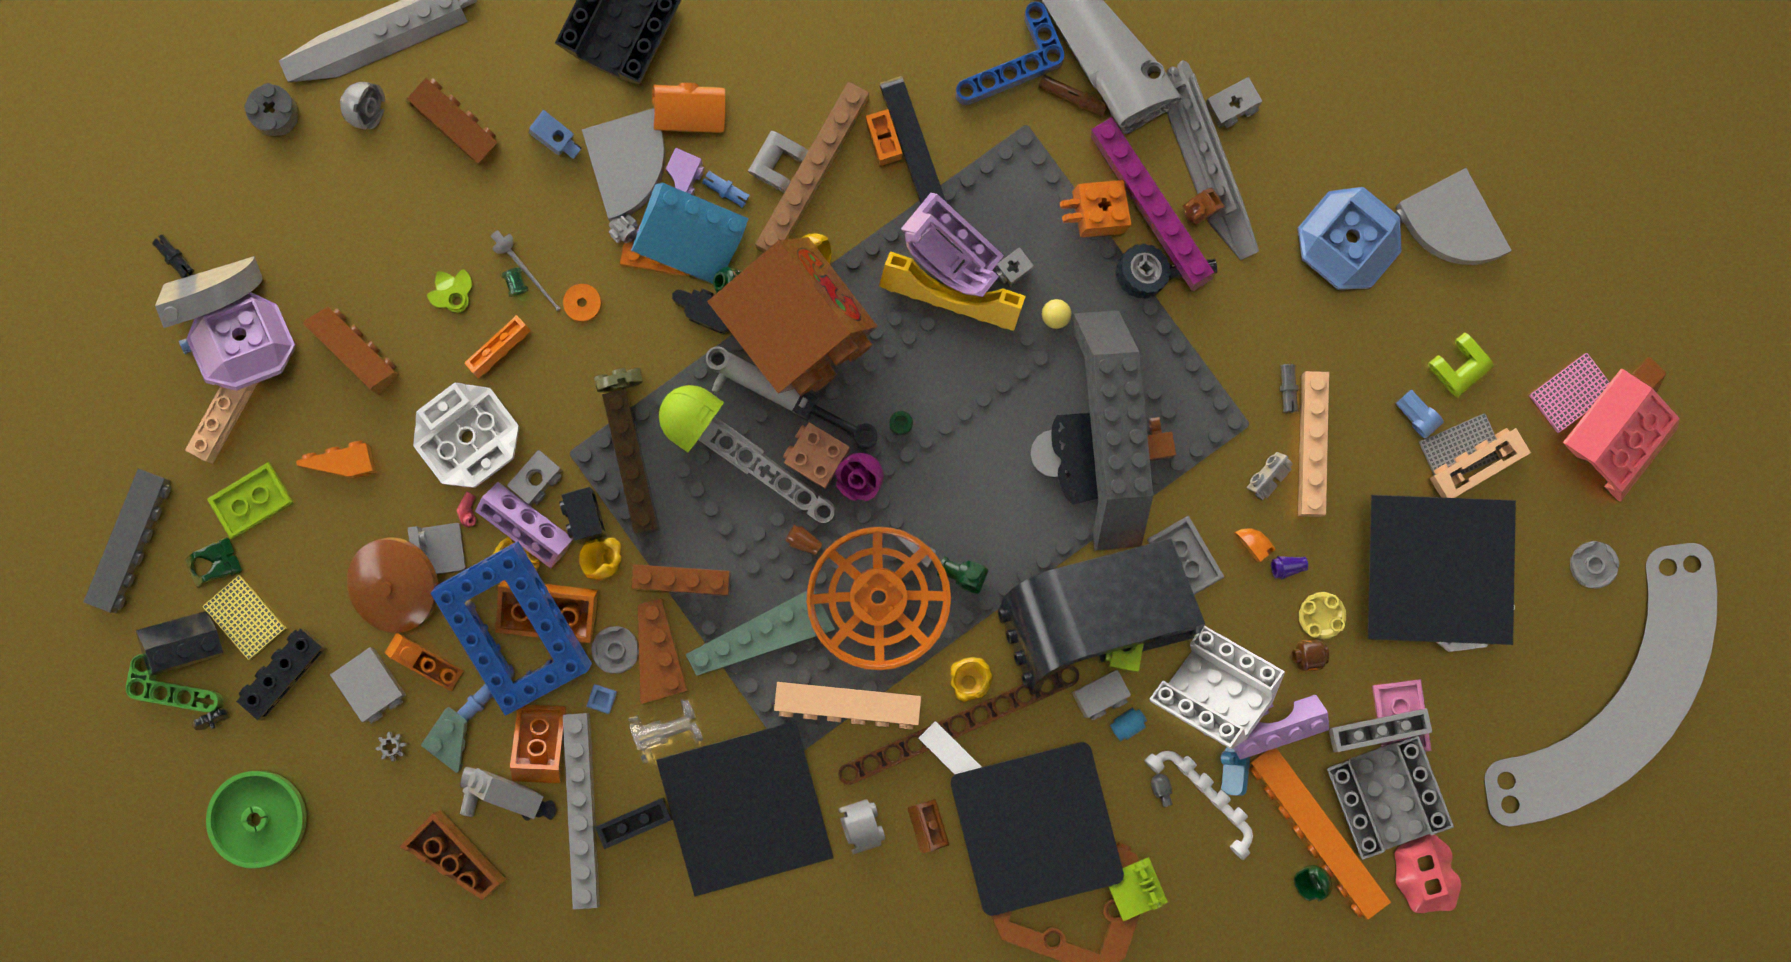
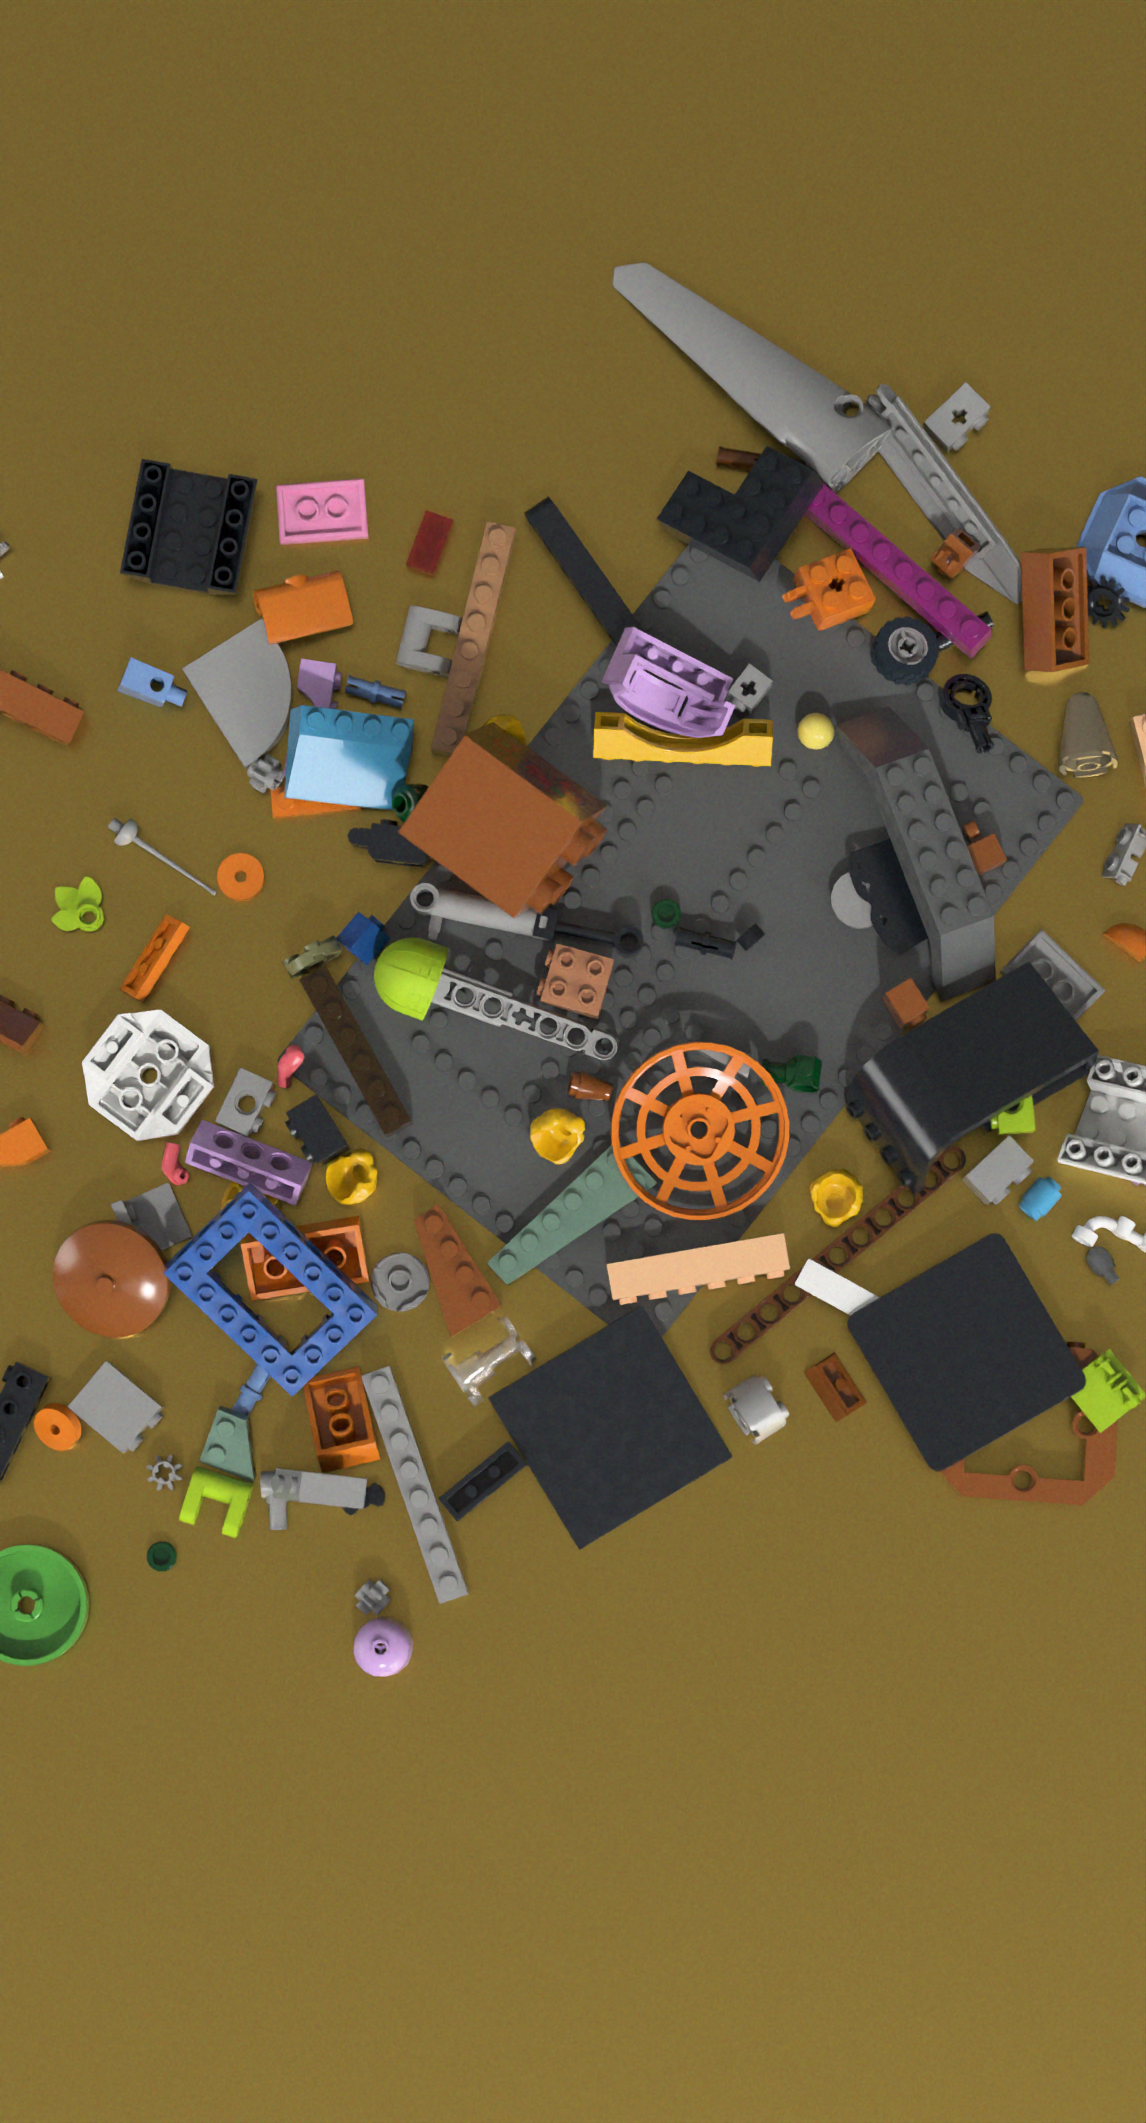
camera: 10 degrees left, 0 degrees up
orange slope [385,633,463,692] -> none
dark orange wedge [399,810,507,900] -> none
clear green bush [501,267,529,297] -> none
medium blue tile [586,684,617,714] -> none
dark orange arch [632,564,731,596] -> none
magenta cylinder [835,453,884,502] -> none
orange brick [866,109,902,166] -> none
blue beam [956,2,1064,105] -> none
dark grey pin [1280,364,1299,413] -> none
none -> orange piece [34,1403,81,1451]
none -> dark green tile [147,1541,177,1572]
none -> lime connector [179,1466,254,1538]
none -> bright pink tile [276,479,368,545]
none -> coral arm [277,1045,304,1088]
none -> blue brick [336,912,390,965]
none -> lavender cylinder [353,1617,413,1677]
none -> light grey gear [354,1579,392,1616]
none -> clear red plate [406,510,454,577]
none -> yellow hair [530,1108,585,1165]
none -> black piece [657,446,824,582]
none -> black pin [675,927,737,960]
none -> black axle [736,923,765,951]
none -> dark orange brick [882,978,930,1030]
none -> black pin [940,674,994,754]
none -> dark orange slope [1021,547,1089,672]
none -> dark tan cone [1058,692,1118,778]
none -> black gear [1087,577,1130,628]

